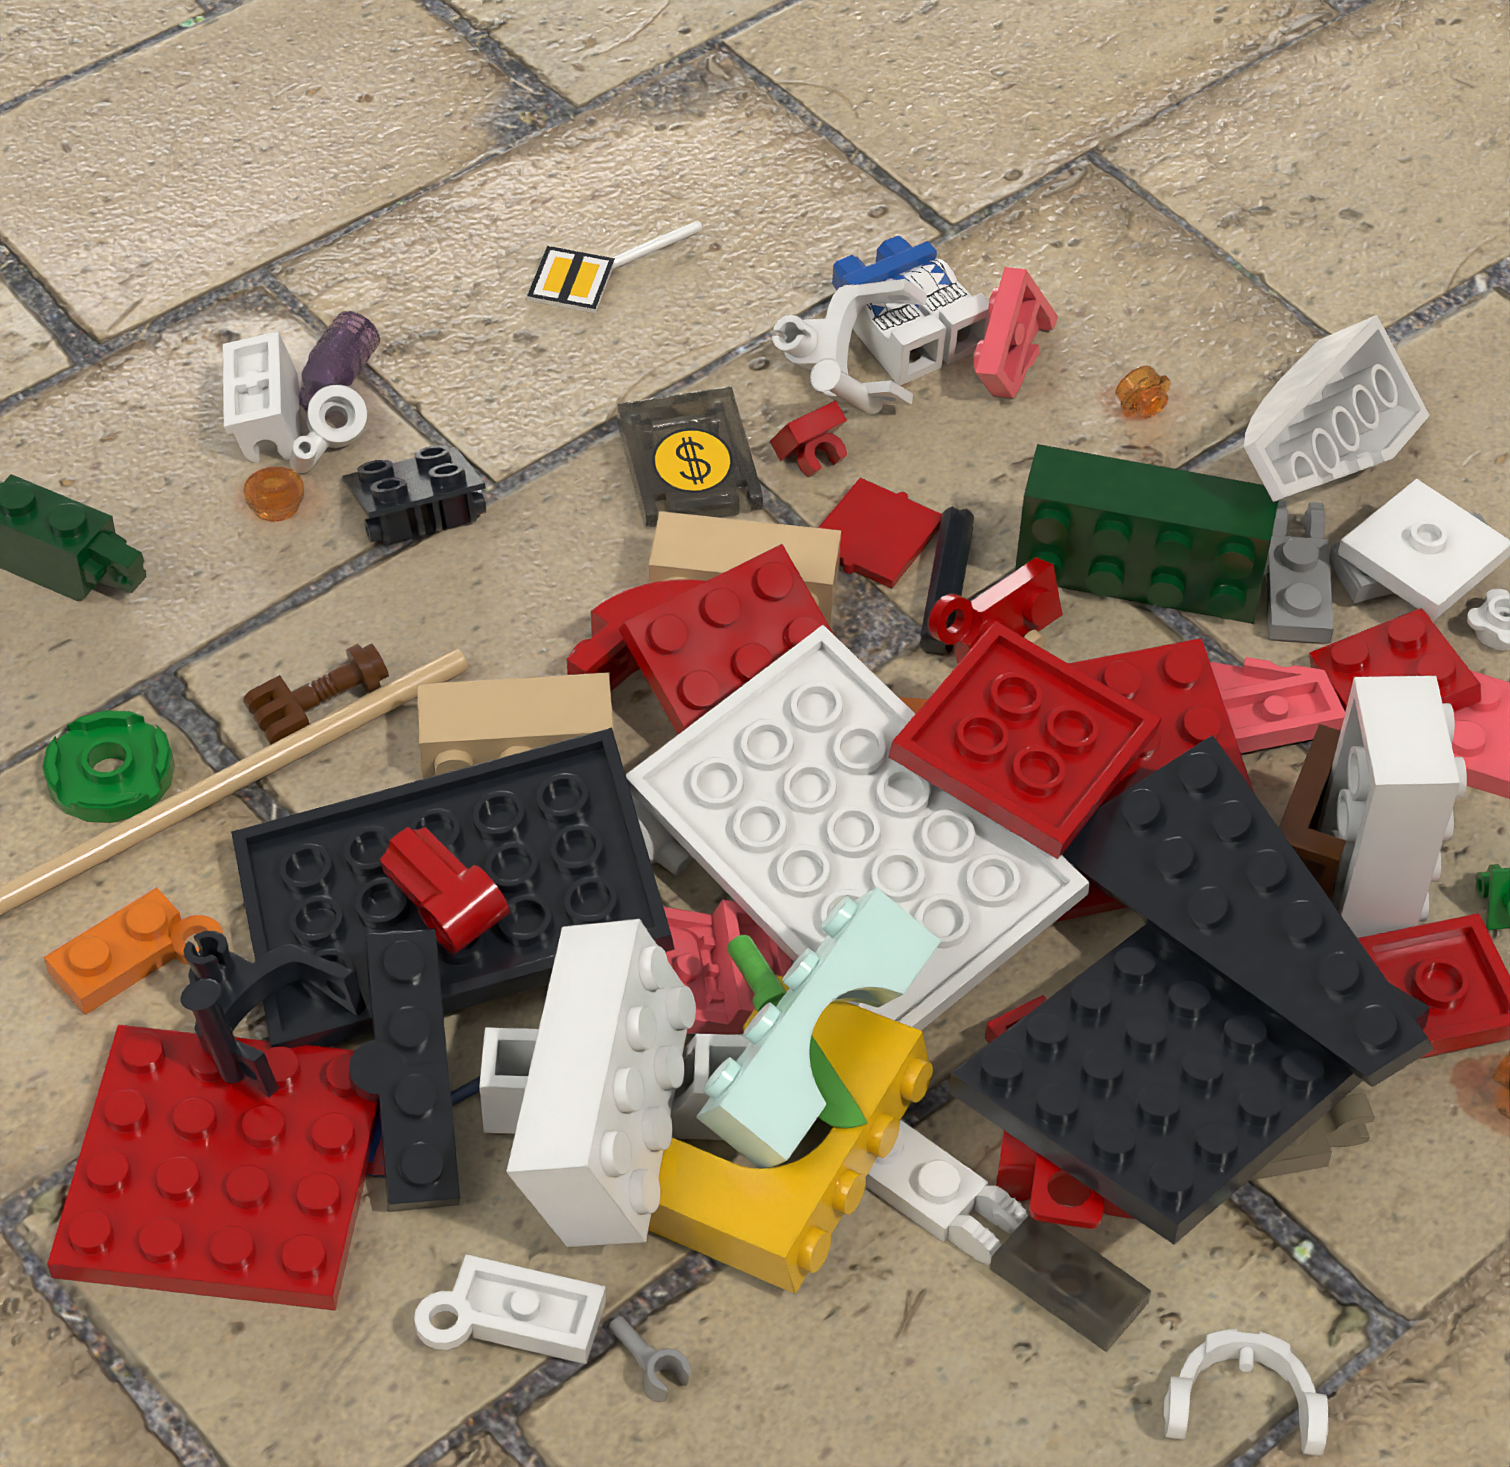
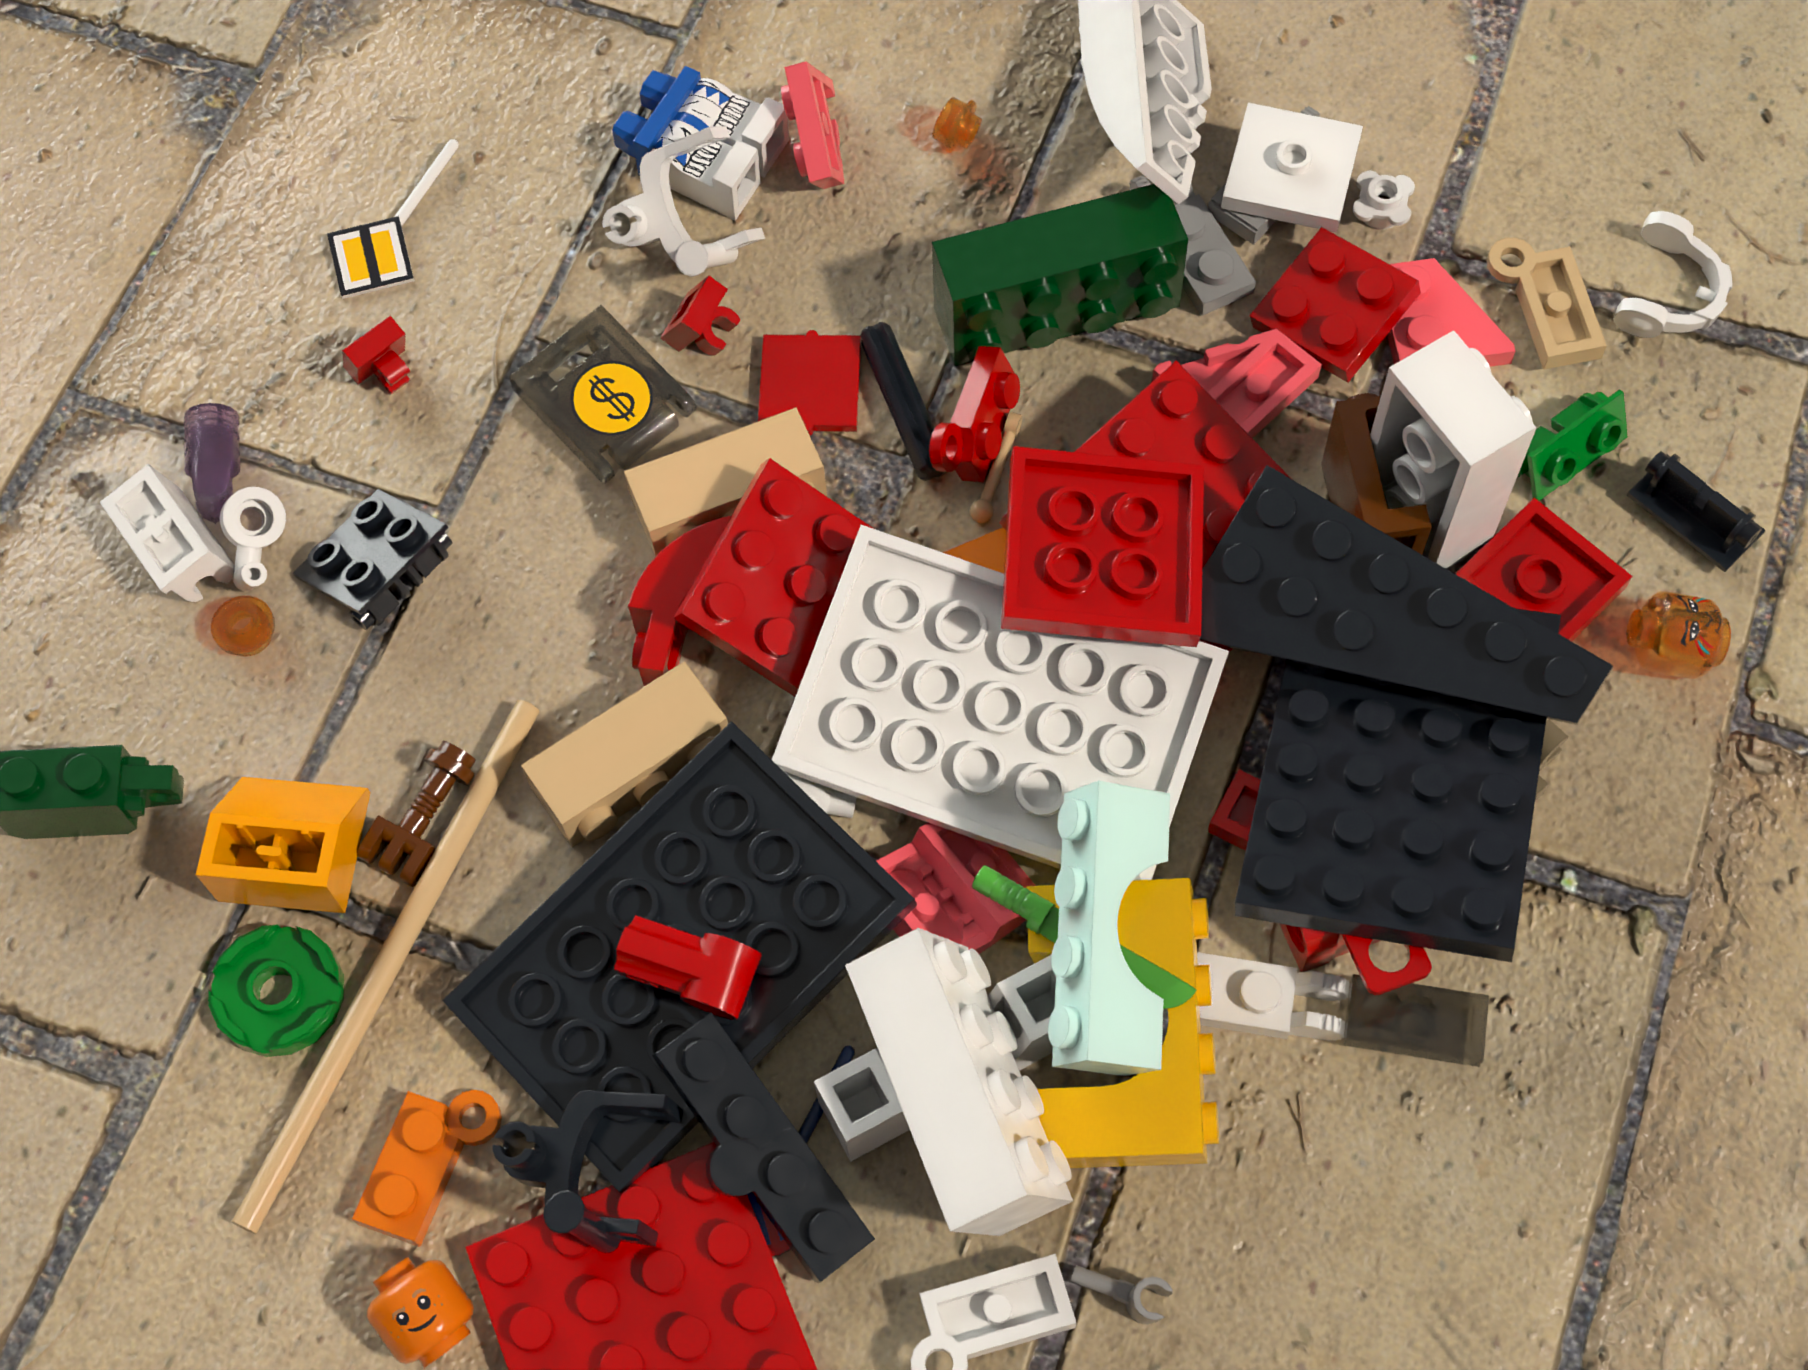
camera: 25 degrees left, 15 degrees up
white piece [1164,1329,1328,1456] -> none
none -> light orange slope [196,777,371,913]
none -> red tile [342,315,410,394]
none -> orange head [367,1257,474,1368]

